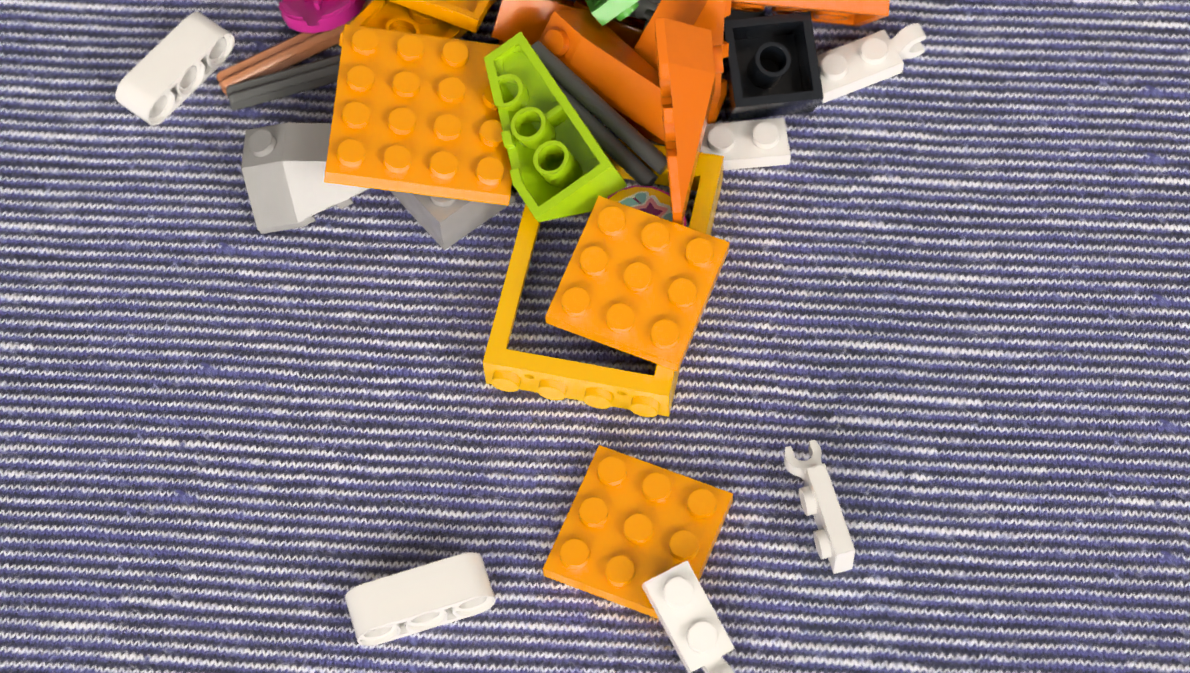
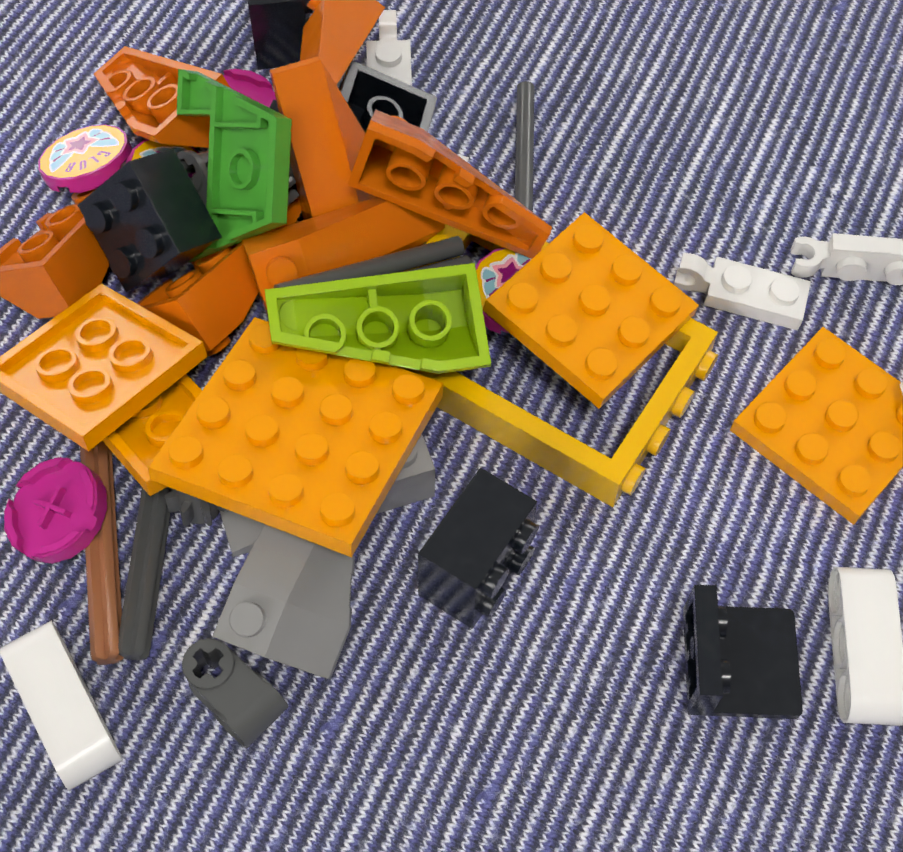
camera: 75 degrees left, 0 degrees up
none -> dark grey piece [182,638,289,749]
none -> black brick [418,467,539,629]
none -> dark grey bar [515,81,535,212]
none -> white plate [674,253,811,331]
none -> black bracket [683,585,803,719]

